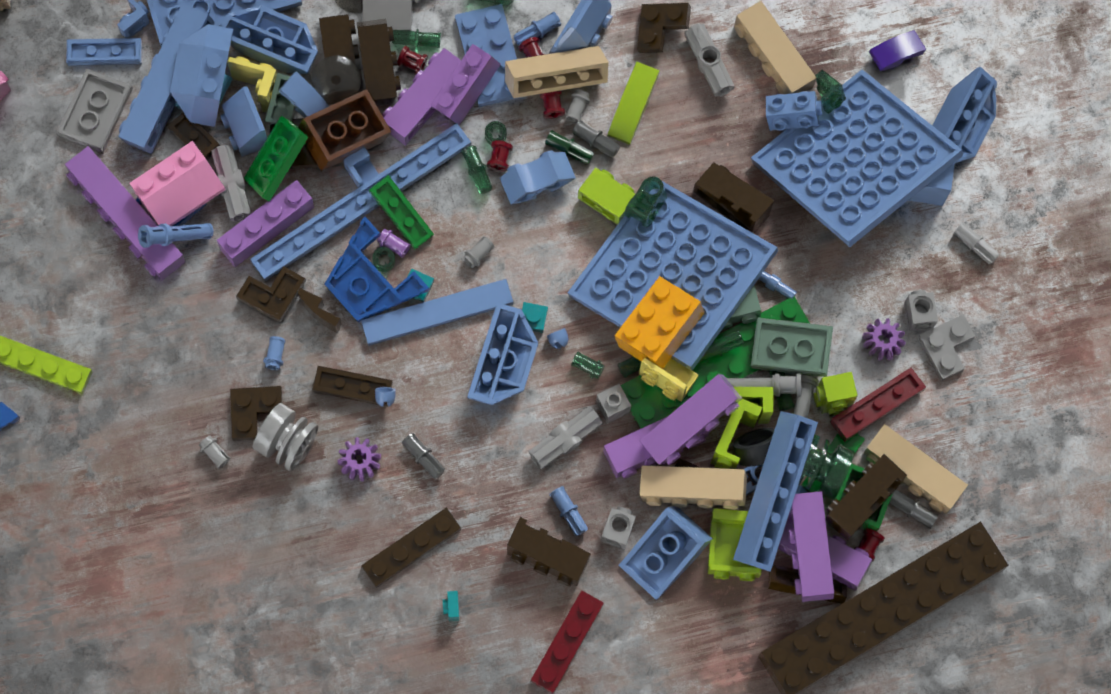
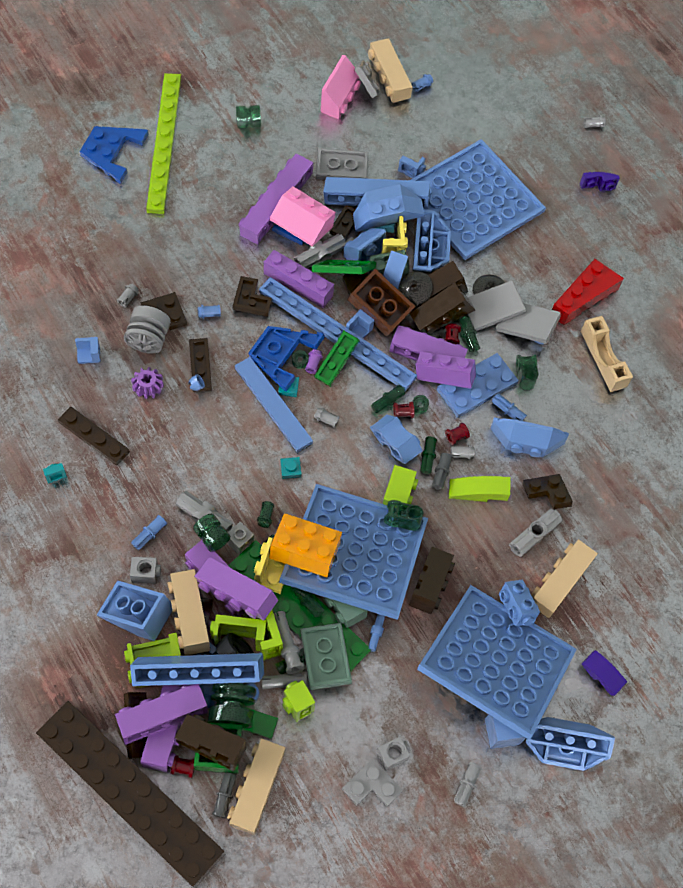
camera: 70 degrees right, 10 degrees down
medium blue tile [66,38,142,66] -> none
medium blue pin [138,223,214,248] -> none
dark brown slope [298,288,342,333] -> none
dark grey axle [402,433,445,479] -> none
medium blue wedge [467,302,538,405] -> none
tan brick [505,46,609,98] -> none
dark brown wedge [507,517,591,587] -> none
dark red bush [518,37,546,58] -> none
dark red plate [530,590,604,694] -> none
medium blue hinge [547,328,569,349] -> none
clear green bracket [815,70,846,114] -> none
dark red plate [830,367,926,442] -> none
medium lavender gear [862,318,906,361] -> none
none -> medium blue panel [75,337,101,364]
none -> clear green wheel [193,513,231,552]

